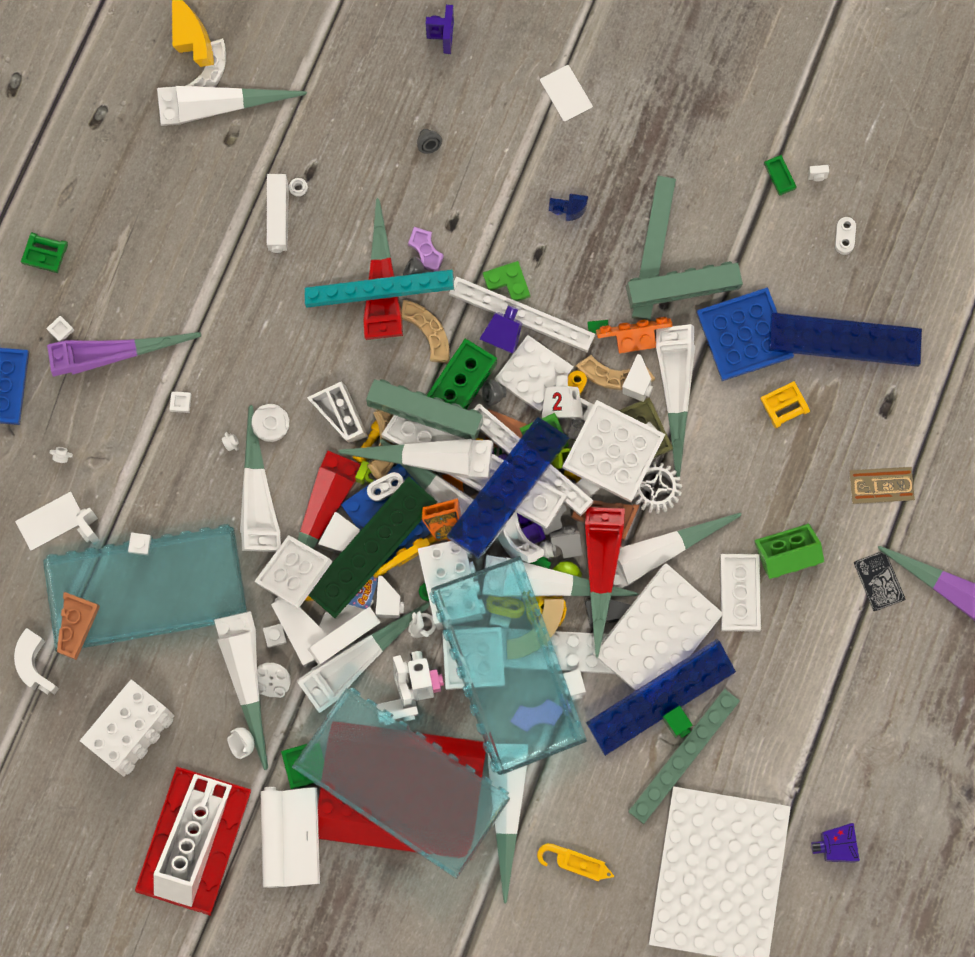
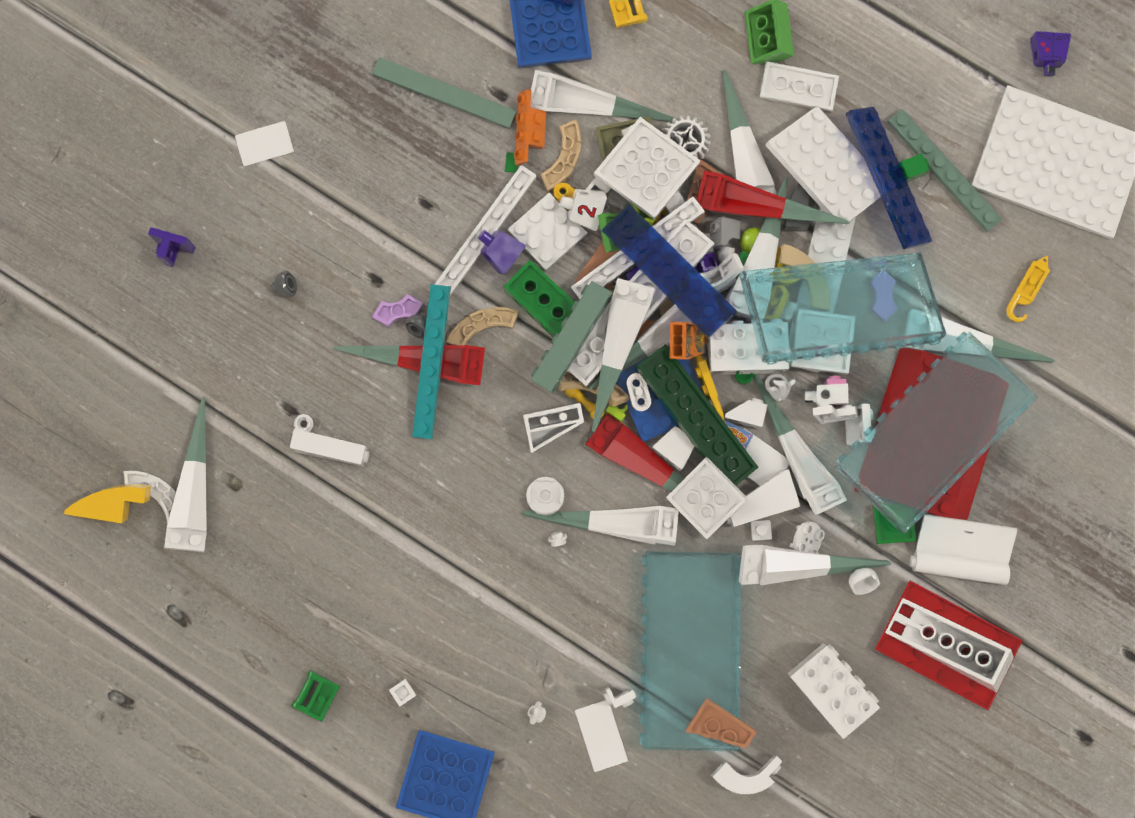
camera: 85 degrees left, 5 degrees up
medium lavender plate [47,332,201,377] -> none
white plate [128,533,151,555] -> none
white plate [170,392,191,413] -> none
white tile [308,606,381,665] -> none
dark grey brick [482,379,507,406] -> none
bright green plate [483,261,530,301] -> none
clear blue brick [549,194,588,221] -> none
white window [558,669,586,701] -> none
white slope [622,354,653,402] -> none
sand green brick [626,261,743,309] -> none

